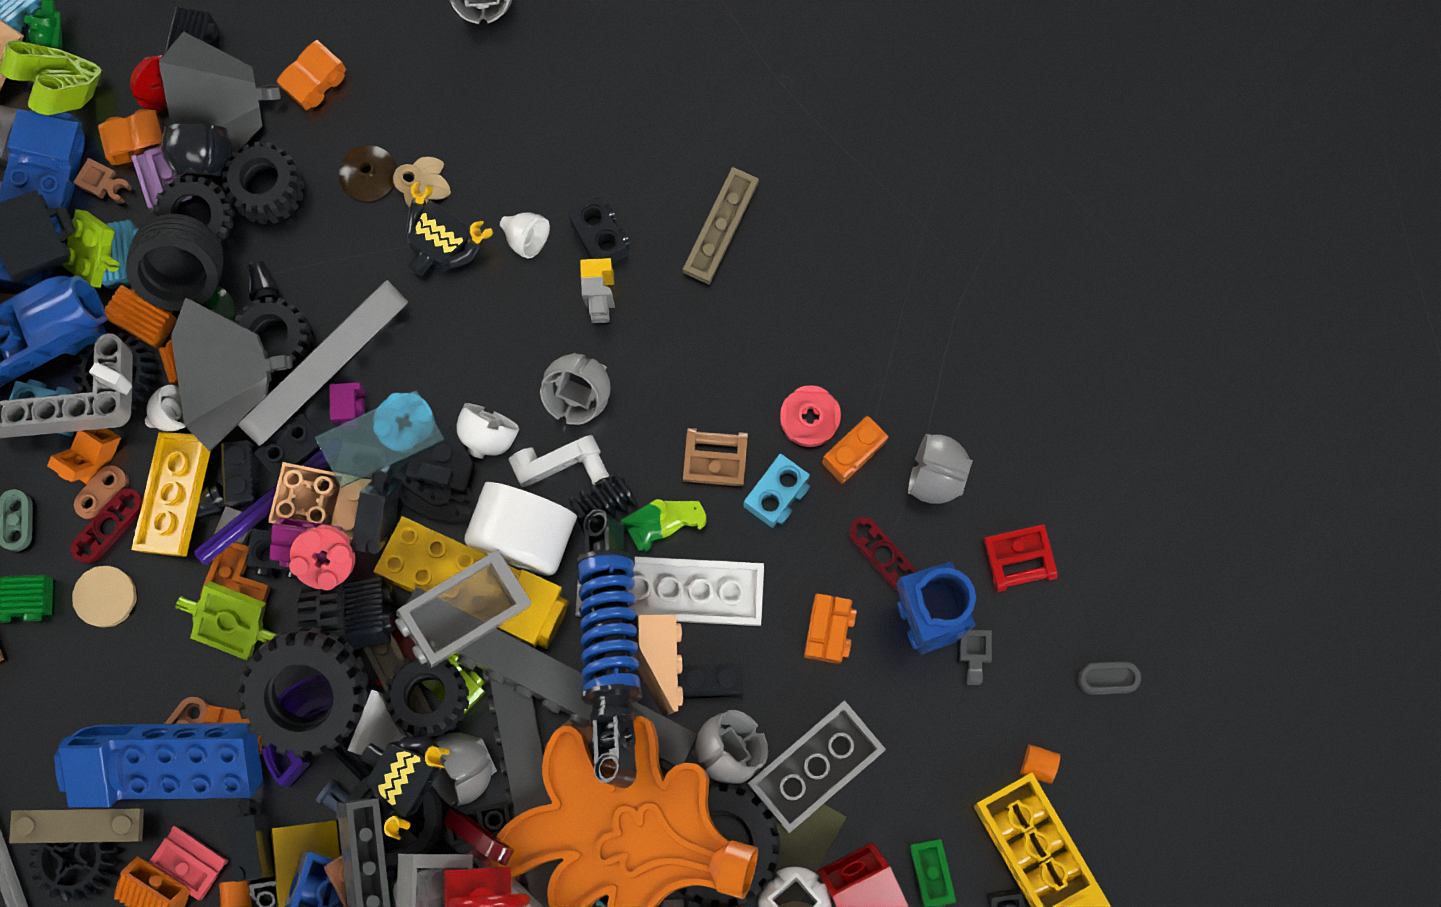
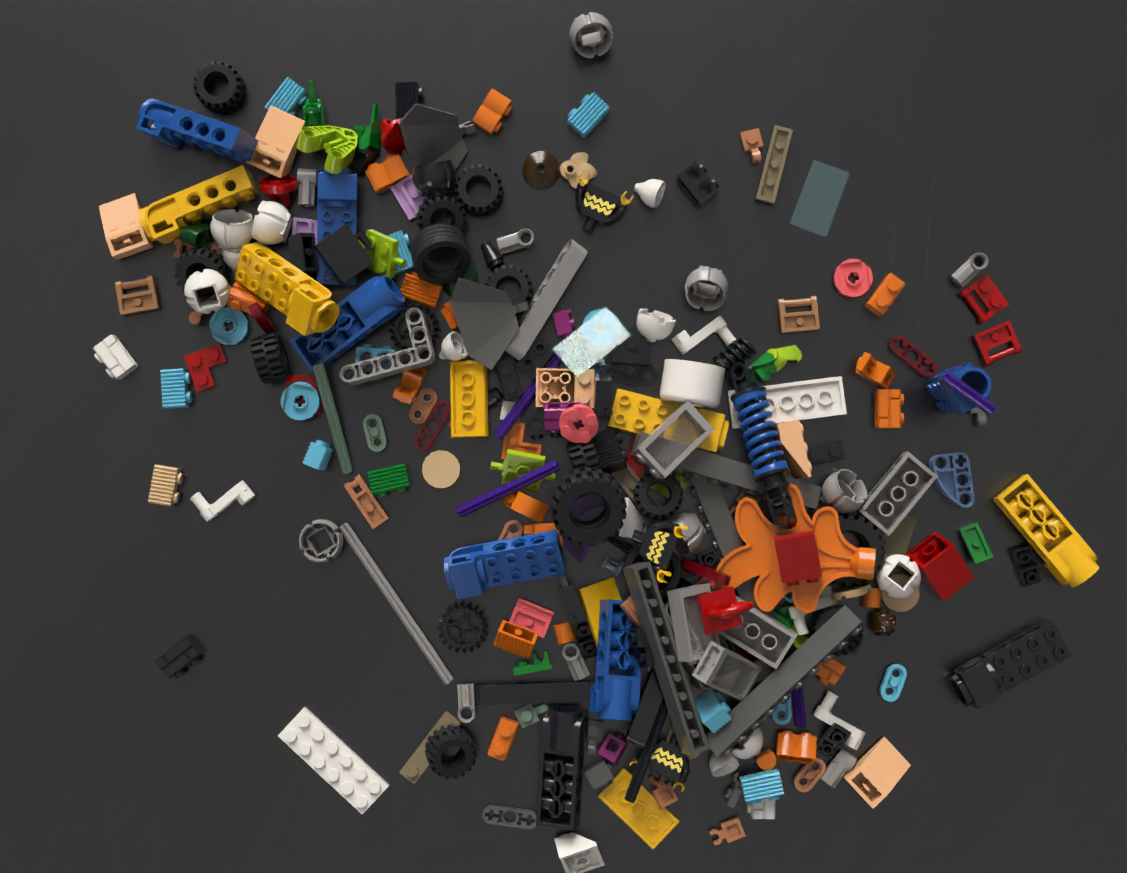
camera: 10 degrees left, 10 degrees up
dark tan plate [9,809,144,843] -> none
nougat plate [73,158,132,204] -> none
white tile [89,363,132,395] -> none
light grey hips [580,258,615,323] -> none
medium azure brick [744,453,810,528] -> none
light grey piece [908,434,973,504] -> none
orange brick [1020,744,1060,784] -> none
dark grey tile [1077,662,1141,695] -> none
none -> animal [349,104,380,175]
none -> dark purple axle [456,460,560,517]
none -> light grey piece [496,229,535,255]
none -> orange brick [502,491,550,523]
none -> medium azure brick [567,92,610,138]
none -> nougat plate [740,128,763,164]
none -> red slope [774,530,822,586]
none -> clear light blue piece [790,159,850,237]
none -> orange brick [855,352,896,389]
none -> medium blue beam [929,452,974,508]
none -> dark purple axle [942,372,997,415]
none -> light grey piece [951,253,989,288]
none -> red plate [958,273,1009,324]

